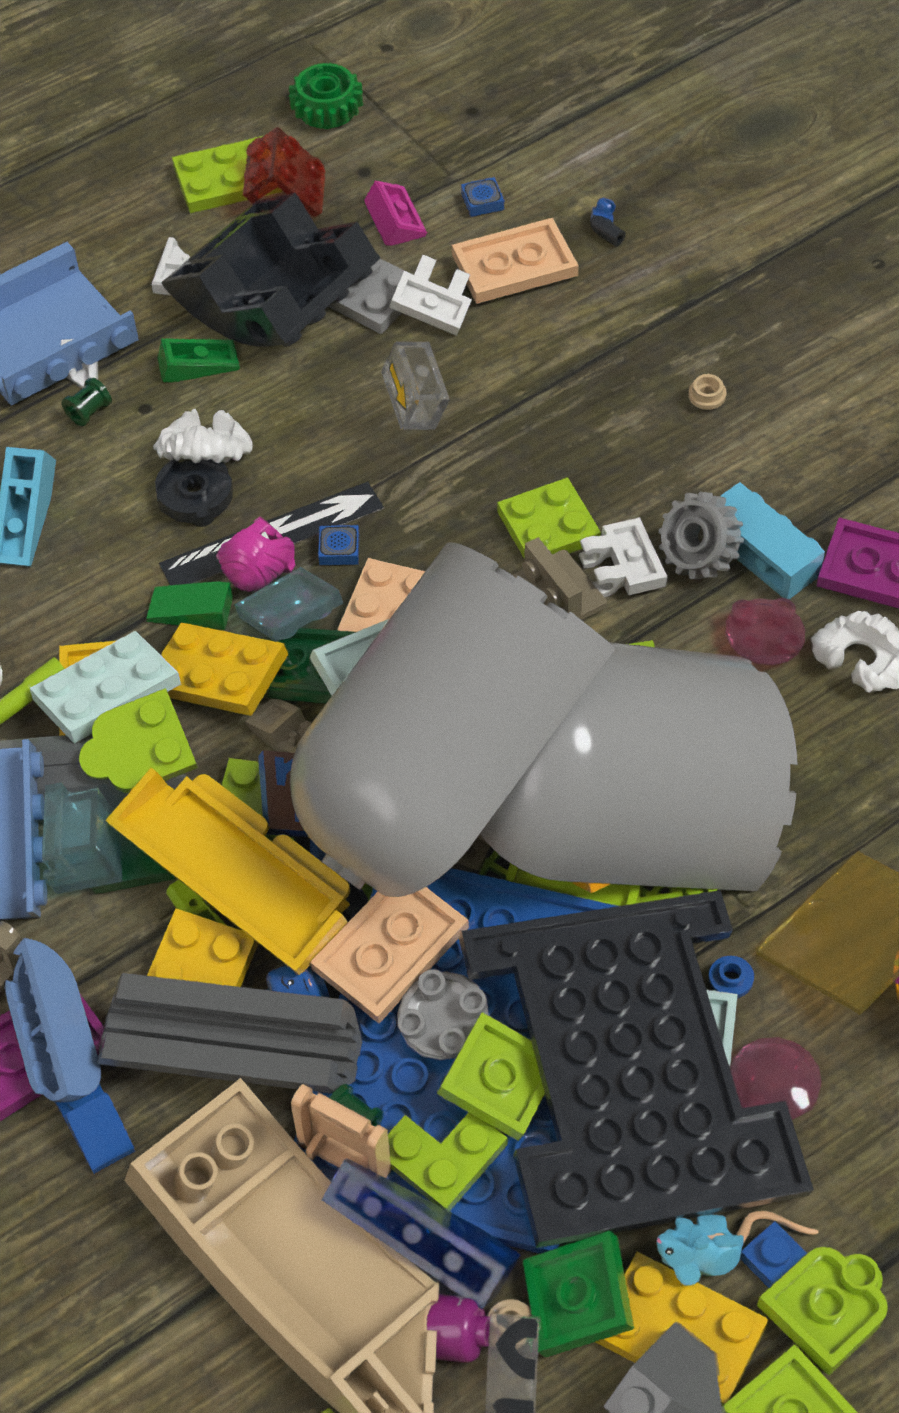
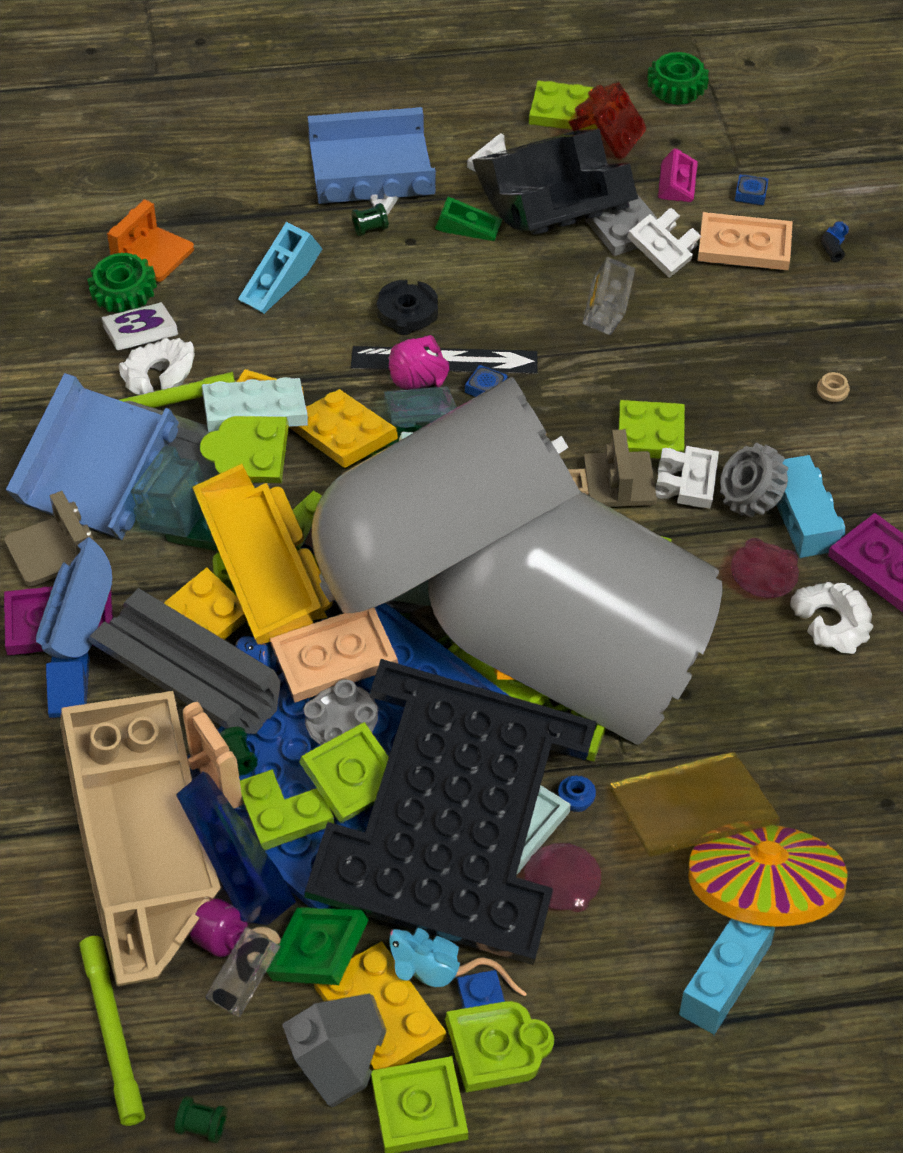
camera: 25 degrees right, 5 degrees down
green slope [146,581,233,630] -> none
white piece [153,409,252,463] -> none

